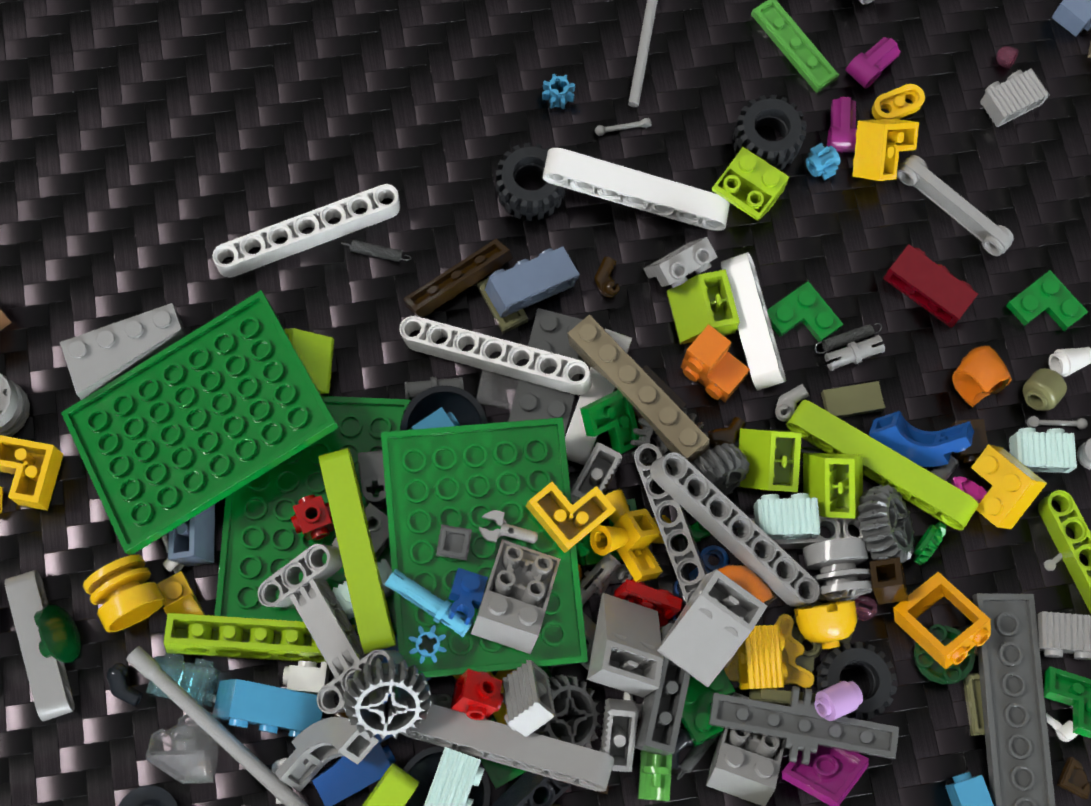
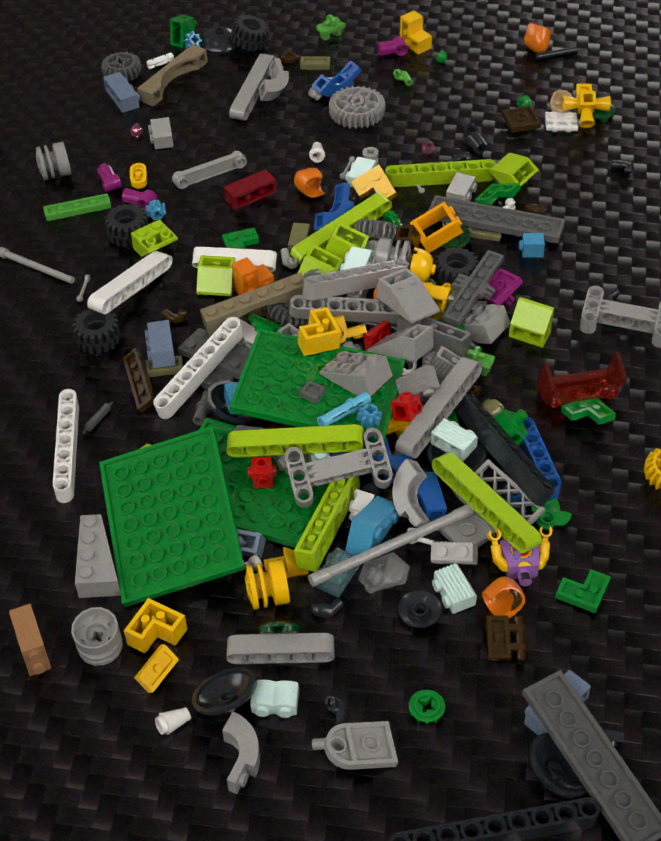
camera: 65 degrees left, 25 degrees down
dark grey gear [343,656,431,740] -> none
blue plate [448,568,488,625] -> none
light grey bar [479,510,538,544] -> none
dark azure gear [542,74,575,109] -> none
light grey plate [643,237,718,288] -> none
lavender brick [814,681,863,721] -> none
dark grey piece [815,323,882,354] -> none
light grey pin [825,335,885,371] -> none
yellow brick [852,119,919,181] -> none
green plate [1006,270,1088,331] -> none
olive head [1022,368,1067,411] -> none

